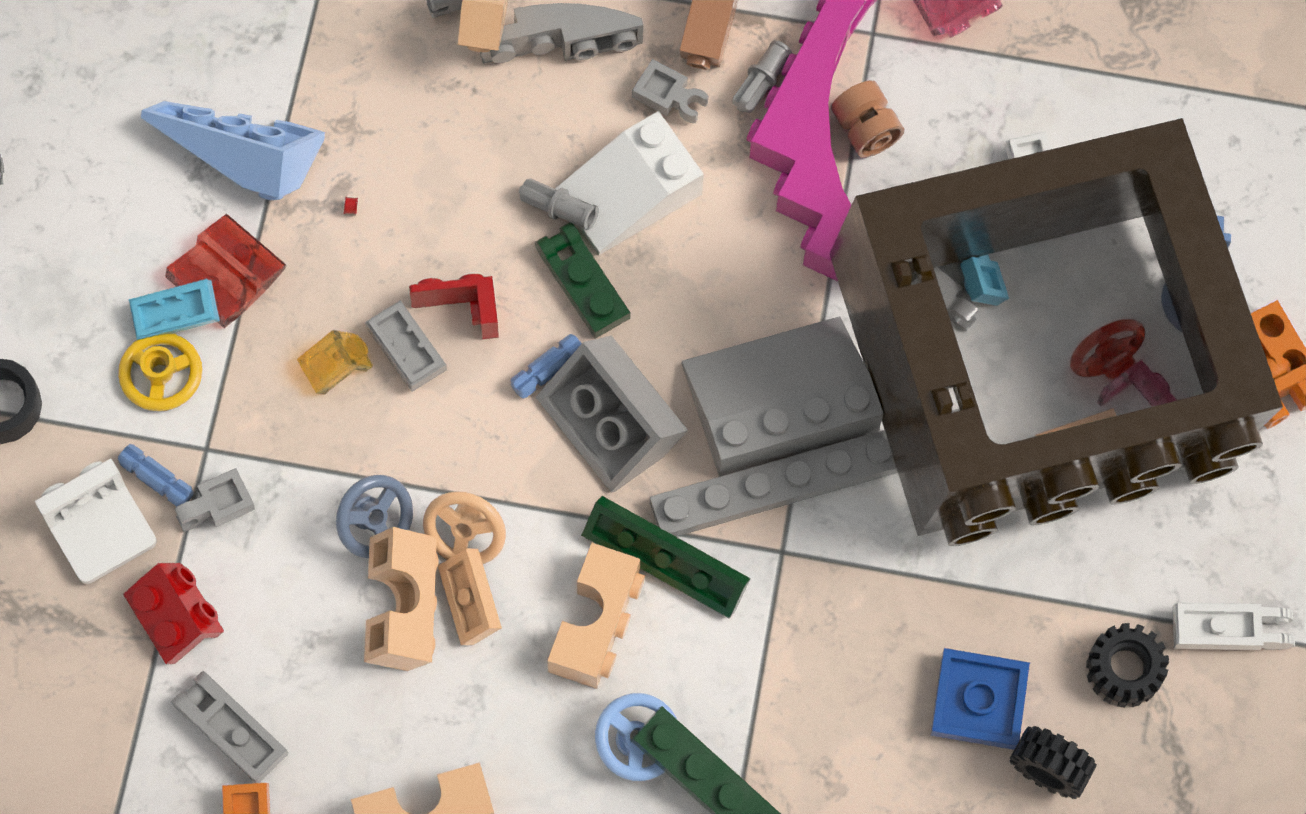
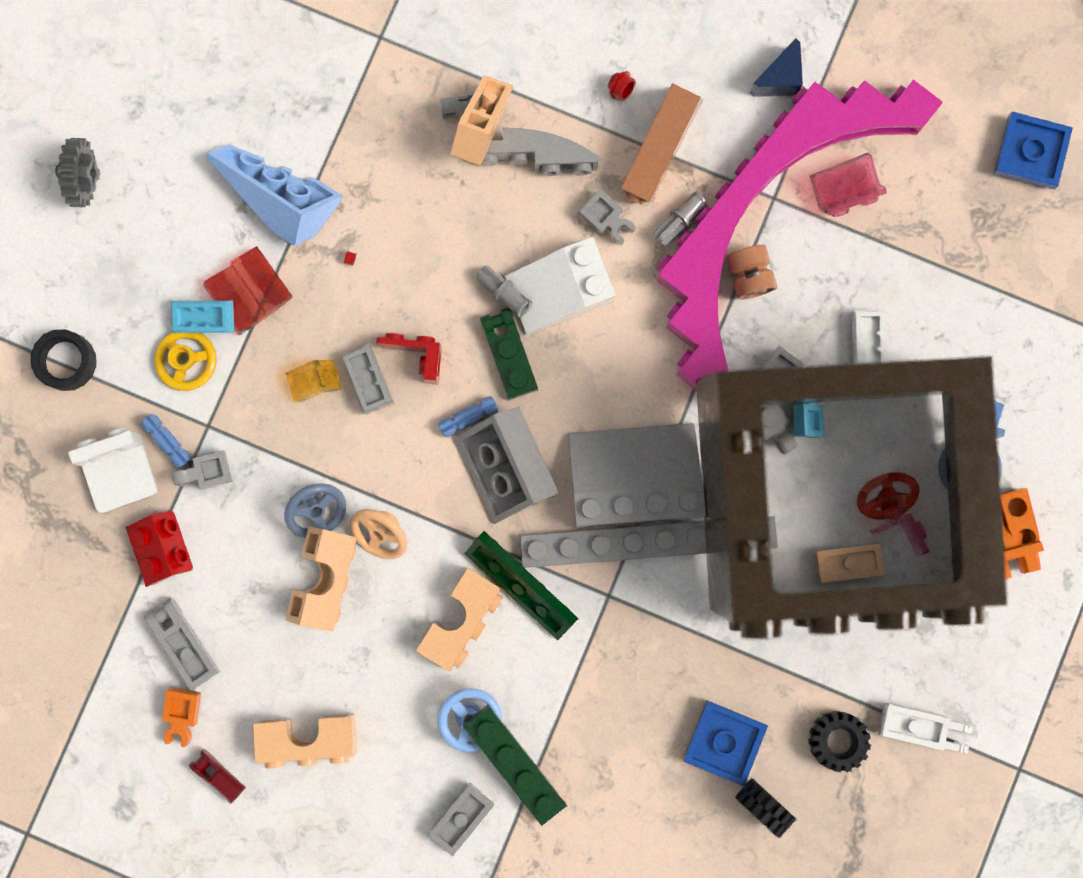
camera: 20 degrees right, 15 degrees up
light nougat plate [438,548,502,645] -> none

